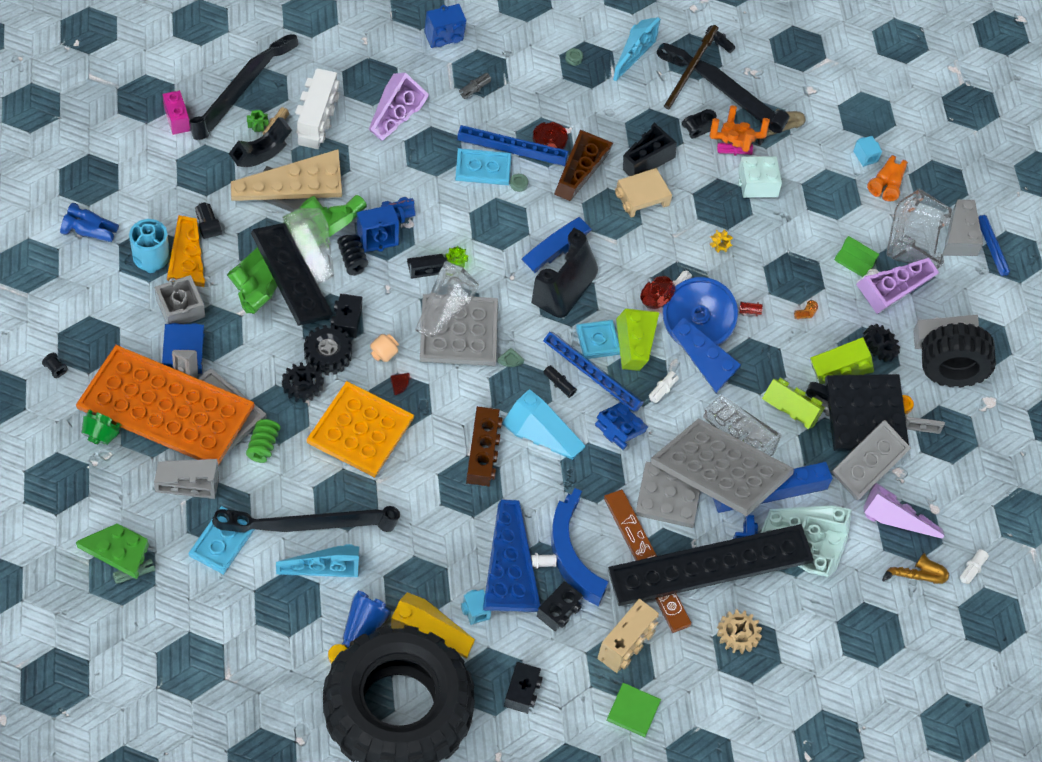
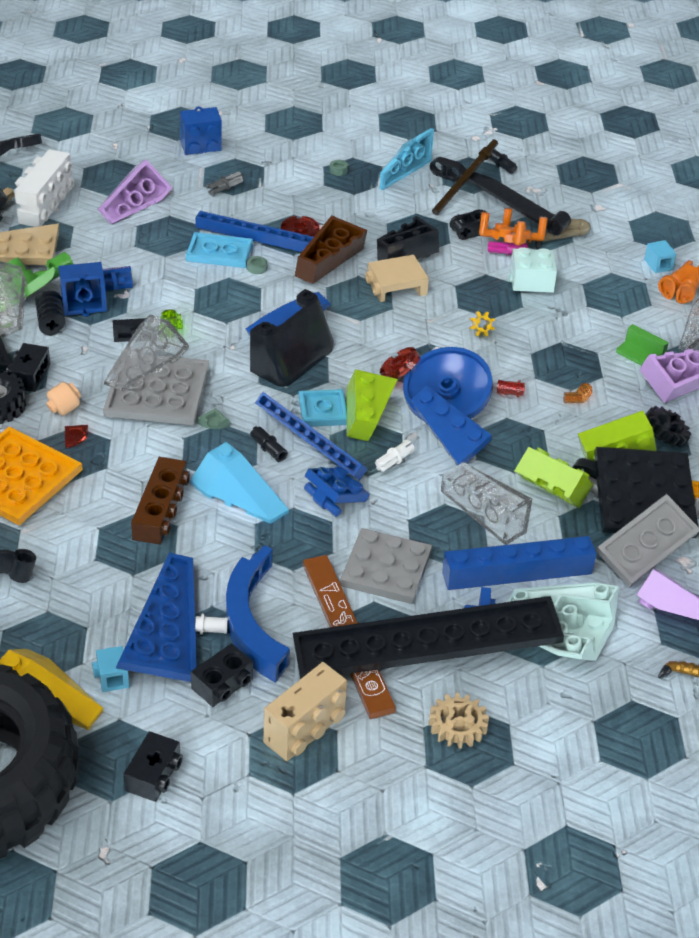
camera: 10 degrees right, 15 degrees down
bright green tile [606,683,661,737] -> none
light grey plate [651,418,794,516] -> none

